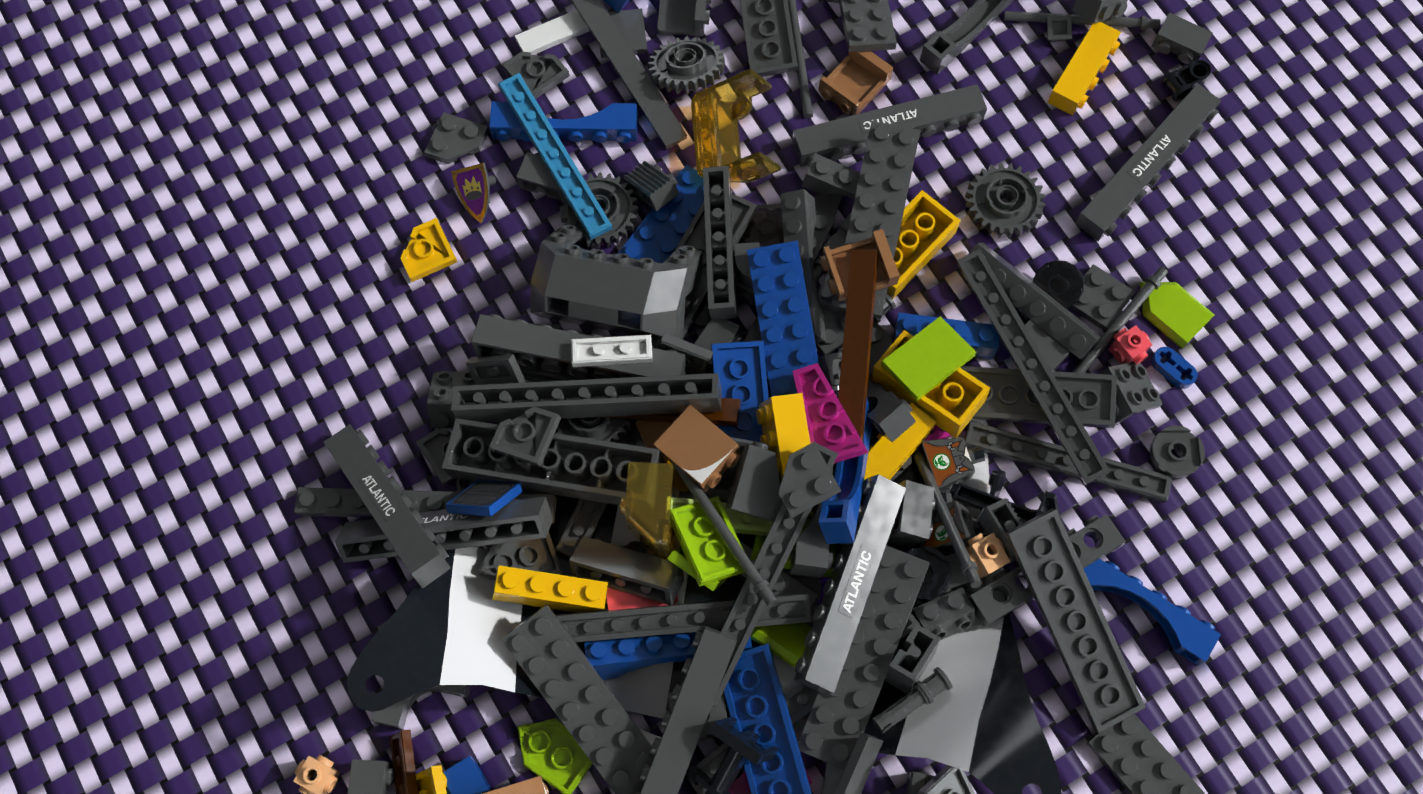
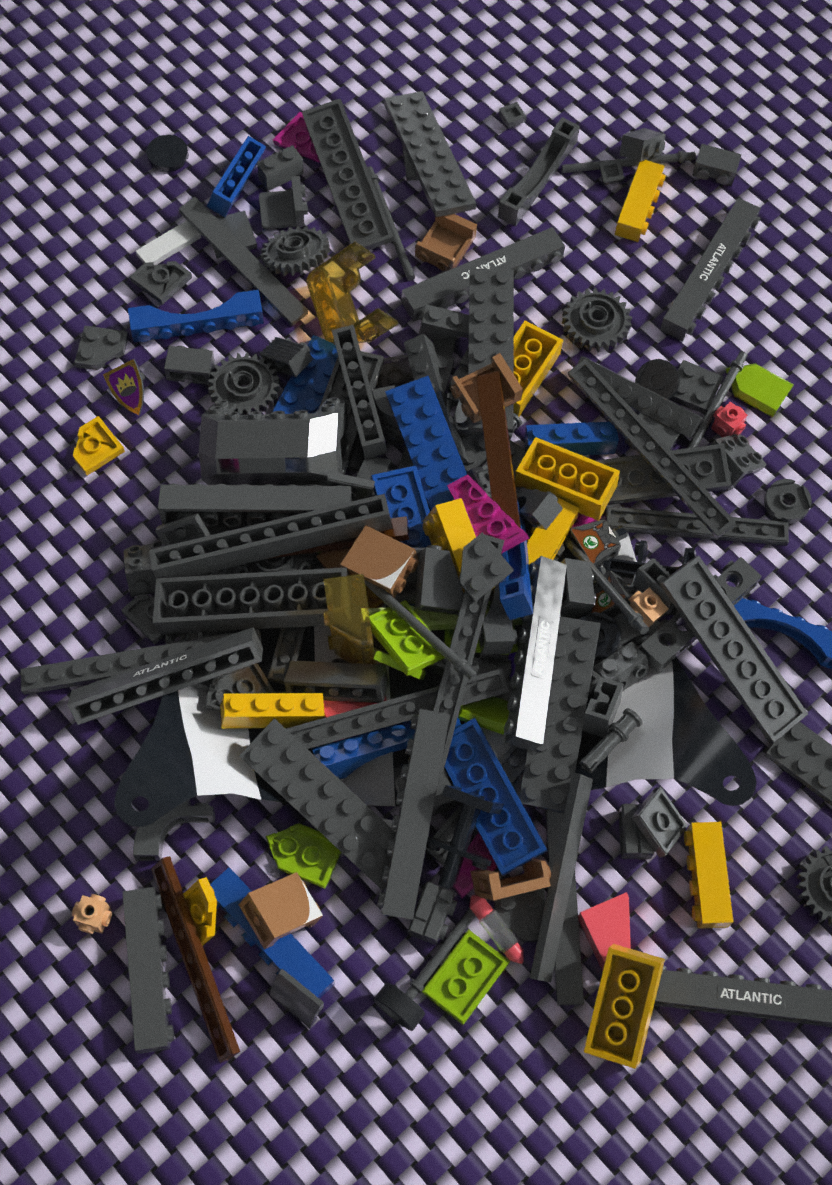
camera: 15 degrees left, 5 degrees down
dark grey brick [324,424,451,588] -> none
tile [445,480,522,517] -> none
dark grey plate [489,407,561,467] -> none
dark azure tile [498,73,613,240] -> none
white tile [571,335,653,367] -> none
lime tile [881,316,976,401] -> none
blue beam [1151,347,1198,389] -> none
black piece [1161,60,1211,102] -> none

